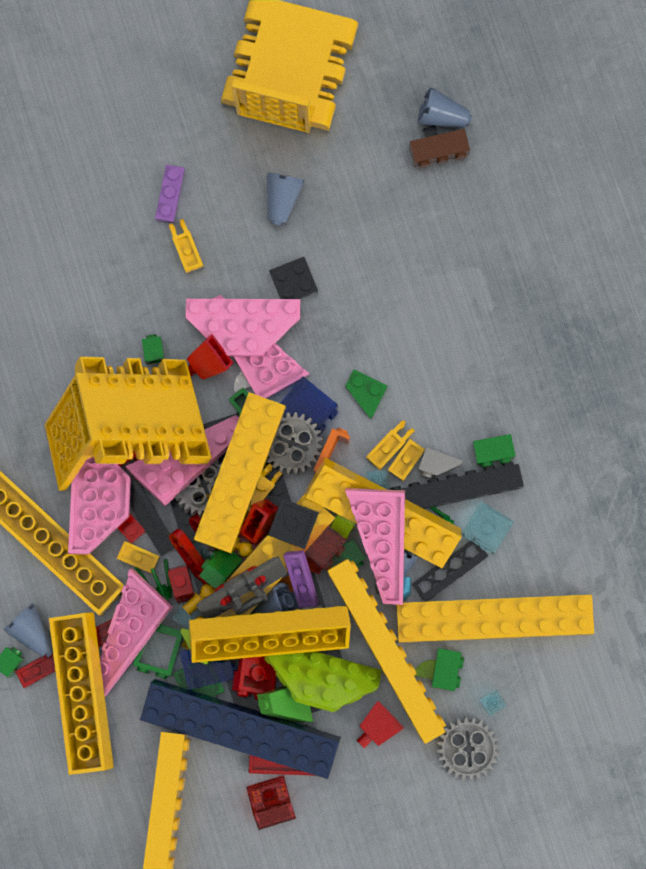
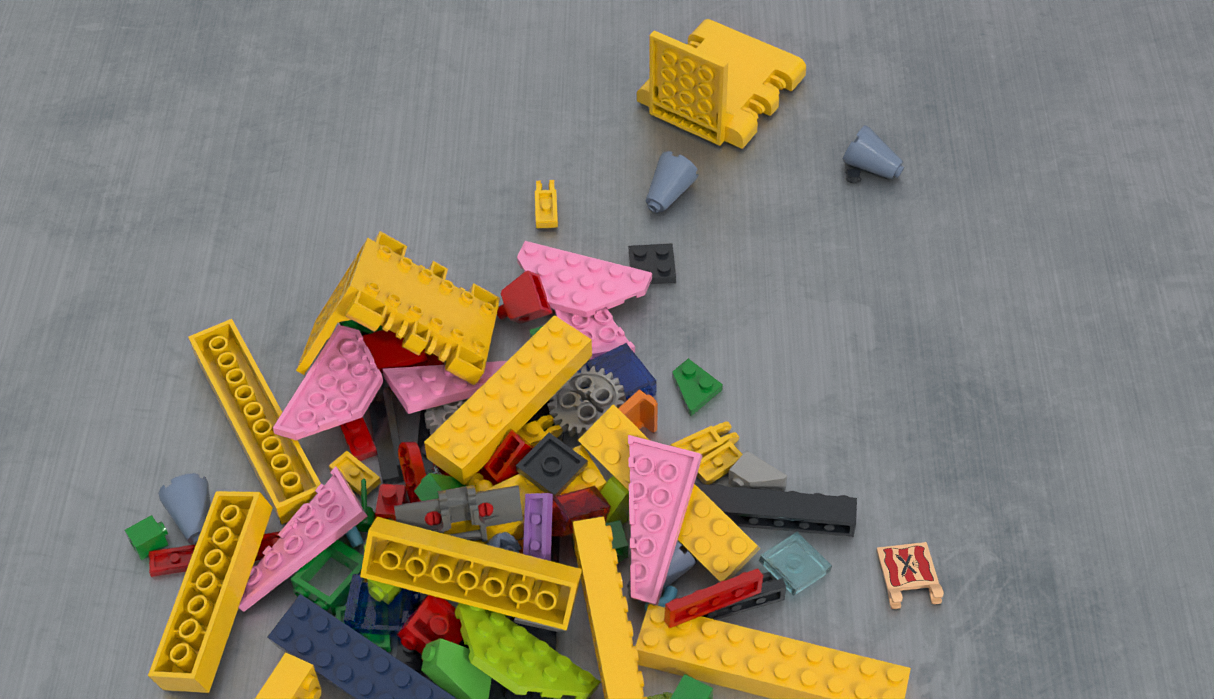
camera: 15 degrees right, 30 degrees down
green brick [142,334,165,365] -> none
medium lavender plate [155,164,185,223] -> none
reddish brown brick [409,129,470,168] -> none
green brick [472,434,516,468] -> none
none -> red plate [664,568,763,628]
none -> light nougat flag [876,542,944,609]

